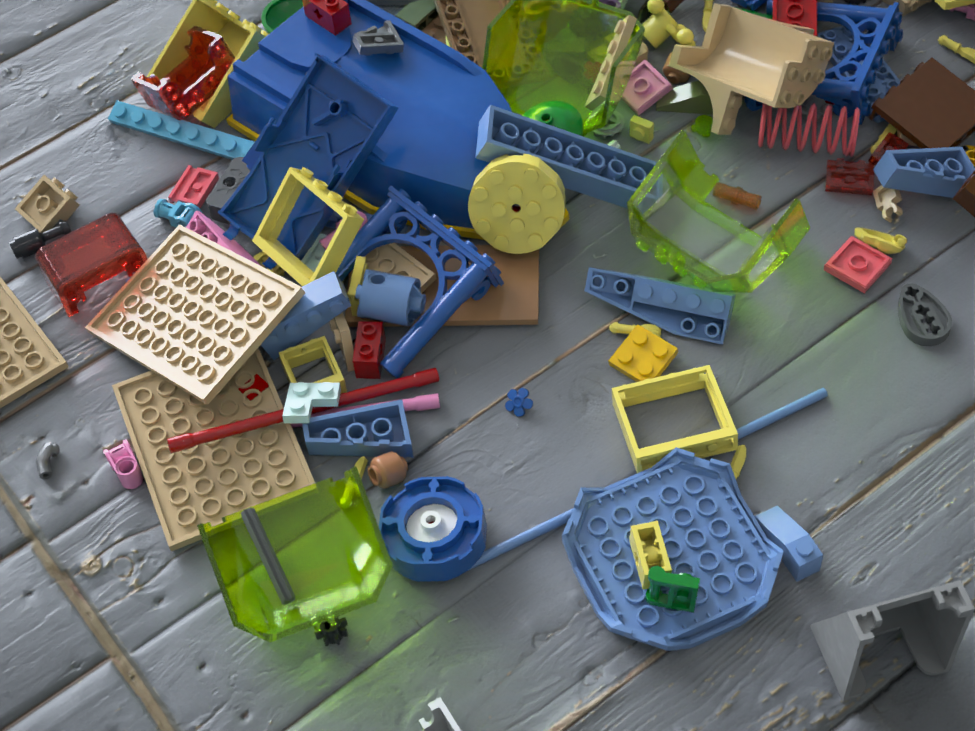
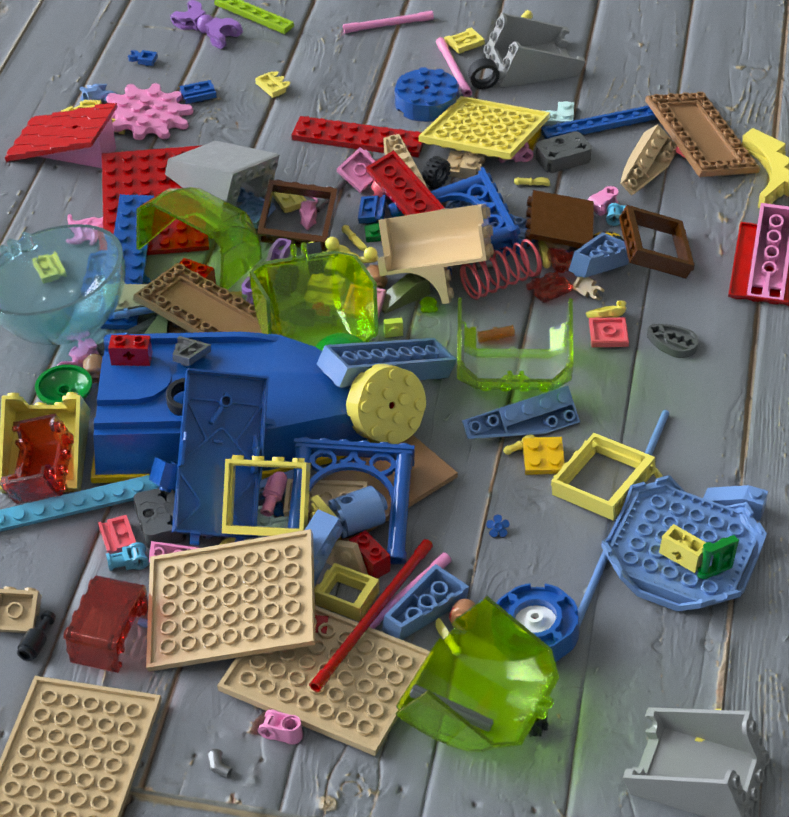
camera: 45 degrees left, 10 degrees down
light aqua plate [283,382,341,423] -> none
tan wing [584,15,637,110] -> none

